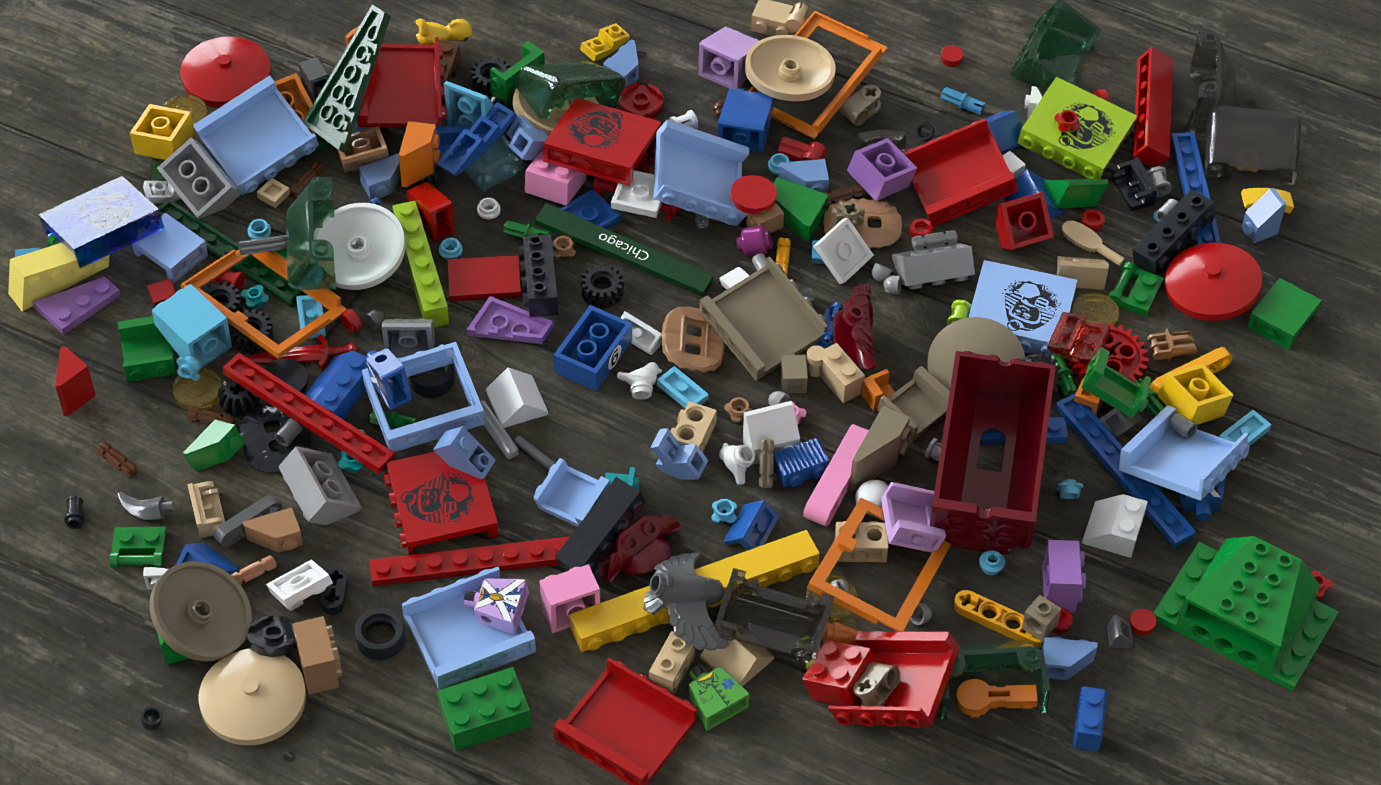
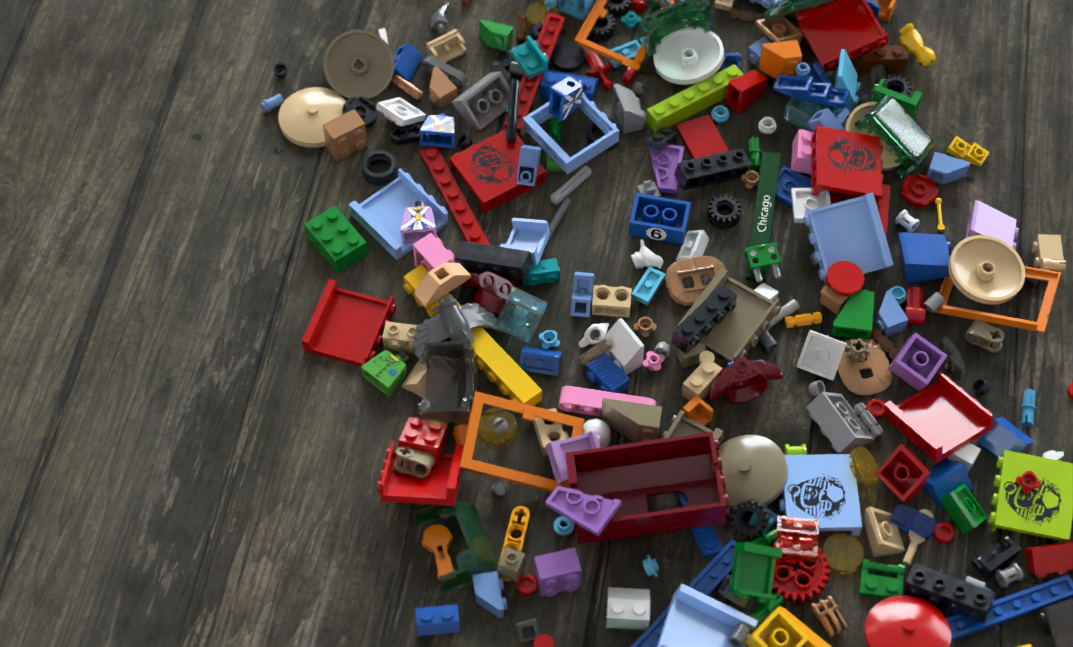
camera: 75 degrees right, 5 degrees up
green plate [109,527,167,568] -> none
white slope [486,367,548,428] -> none
magenta head [737,226,772,258] -> none
light grey hinge [883,276,901,295] -> none
none -> medium blue pin [260,94,284,112]
none -> light nougat slope [414,262,471,308]
none -> blue torso [420,113,455,148]
none -> black hinge [457,134,473,150]
none -> clear light blue brick [494,287,548,343]
none -> black axle [506,79,520,143]
none -> teal bracket [511,36,549,79]
none -> medium lavender wing [545,486,622,536]
none -> light grey tile [637,180,661,197]
none -> black plate [645,127,678,151]
none -> black brick [671,284,737,354]
none -> green piece [744,242,781,282]
none -> medium blue pin [796,62,810,77]
none -> clear yellow tile [849,446,878,487]
none -> clear blue slope [889,503,938,540]
none -> light grey hinge [923,292,945,313]
none -> yellow hinge [935,198,945,232]

